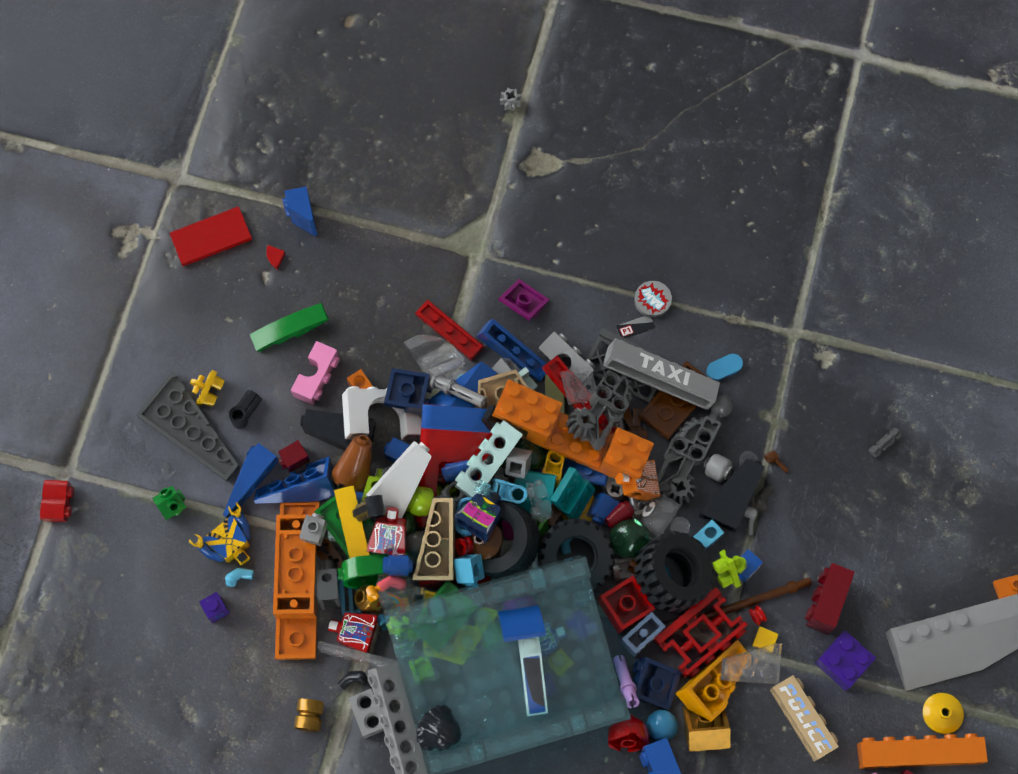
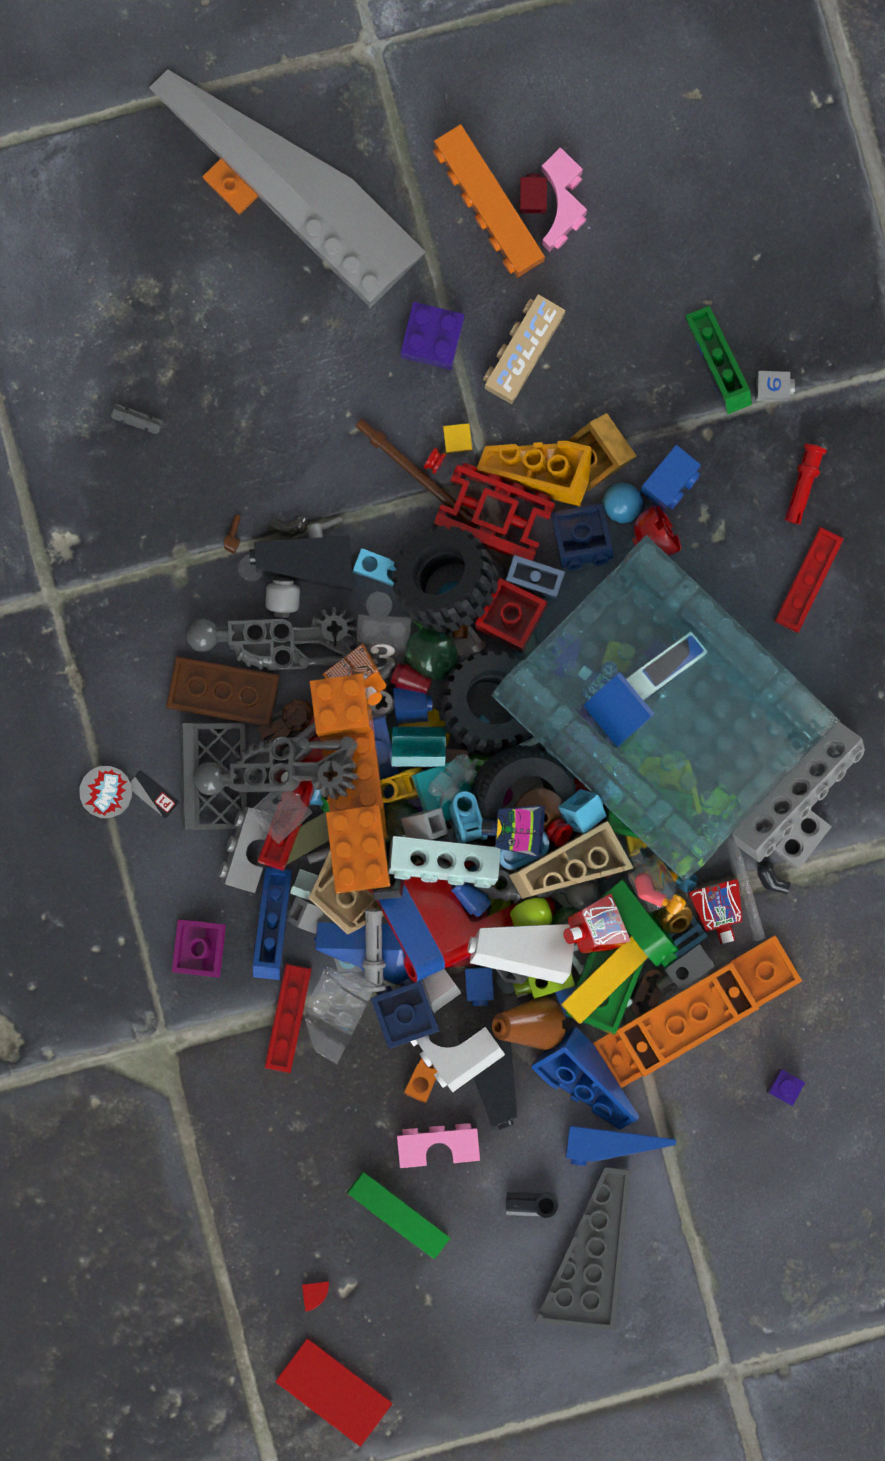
camera: 120 degrees left, 15 degrees up
red brick [40,480,74,522] -> none
green brick [152,486,186,520] -> none
torso [189,502,251,565] -> none
yellow hips [190,370,225,407] -> none
medium azure arm [225,568,254,587] -> none
dark red brick [278,440,310,472] -> none
blue slope [282,186,317,236] -> none
pearl gold wheel [294,699,324,732] -> none
light grey brick [299,513,328,546] -> none
black piece [352,495,386,522] -> none
blue brick [383,555,413,576] -> none
black hair [416,705,462,751] -> none
clear light blue plate [474,480,493,497] -> none
light grey brick [603,338,720,410] -> none
lavender pin [613,655,639,708] -> none
dark azure tile [706,354,743,381] -> none
lime hips [712,550,747,588] -> none
clear wing [721,643,782,684] -> none
blue brick [738,549,763,583] -> none
dark red piece [804,563,855,635] -> none
yellow dish [922,693,964,734] -> none

